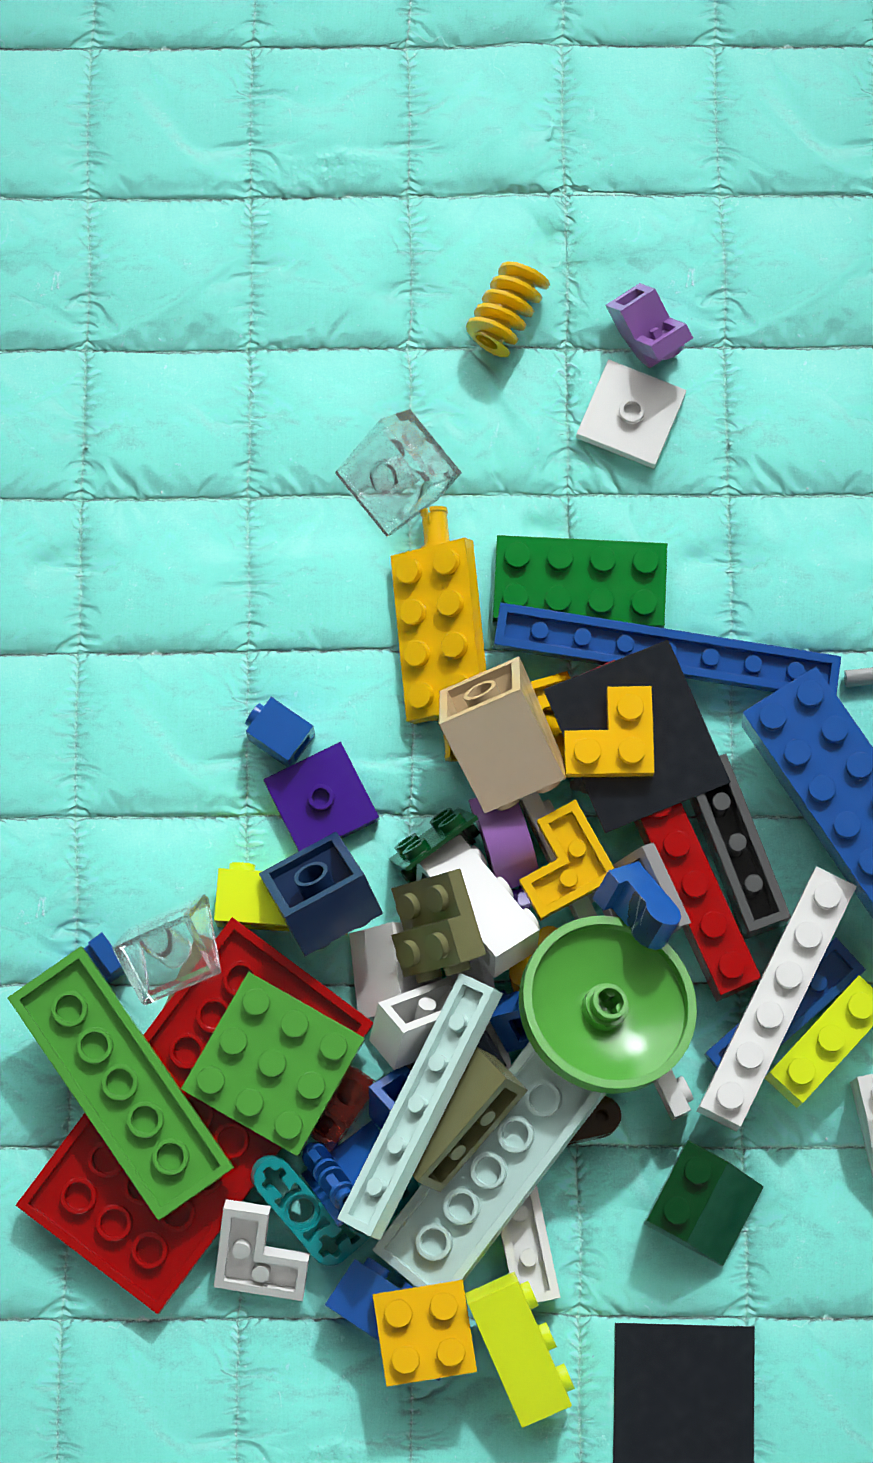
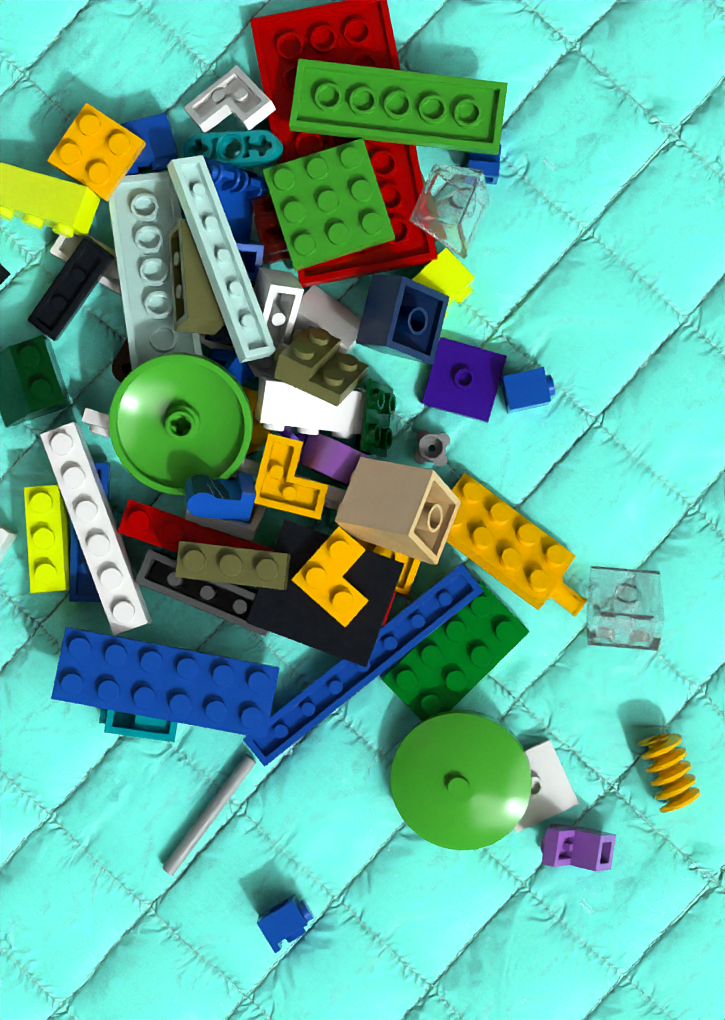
camera: 135 degrees right, 10 degrees up
none -> black tile [27,236,116,341]
none -> olive brick [175,541,291,590]
none -> bright green dish [390,710,532,850]
none -> light grey plate [414,430,450,467]

